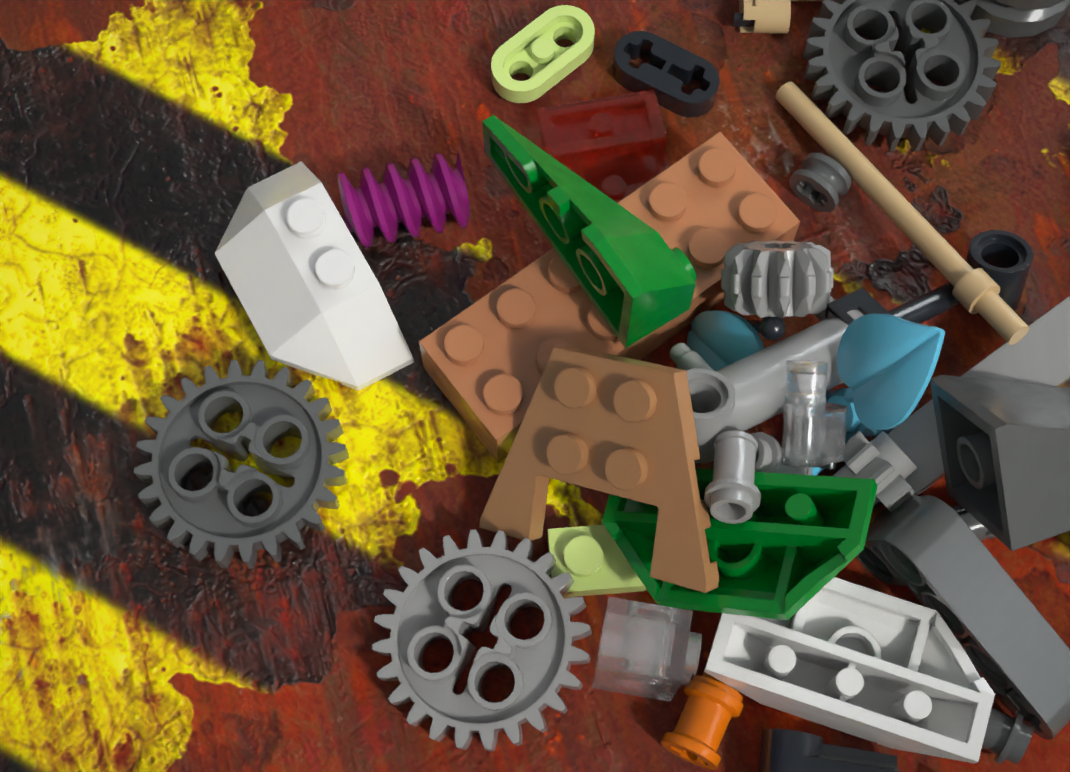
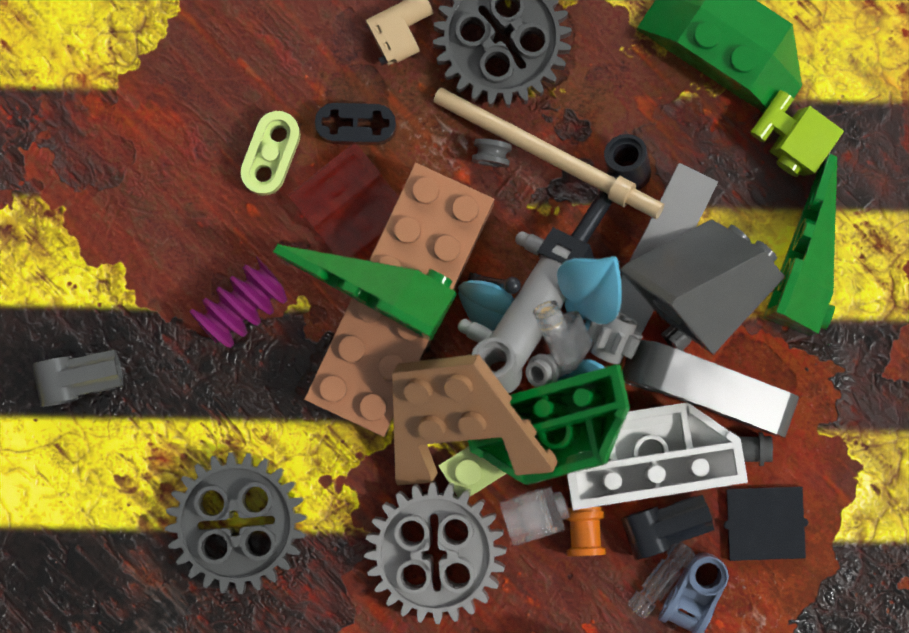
camera: 25 degrees left, 15 degrees up
white wedge [215,161,414,391] -> none
light grey pin [704,430,761,524] -> none
light grey gear [721,240,834,319] -> none
none -> dark grey piece [32,350,124,407]

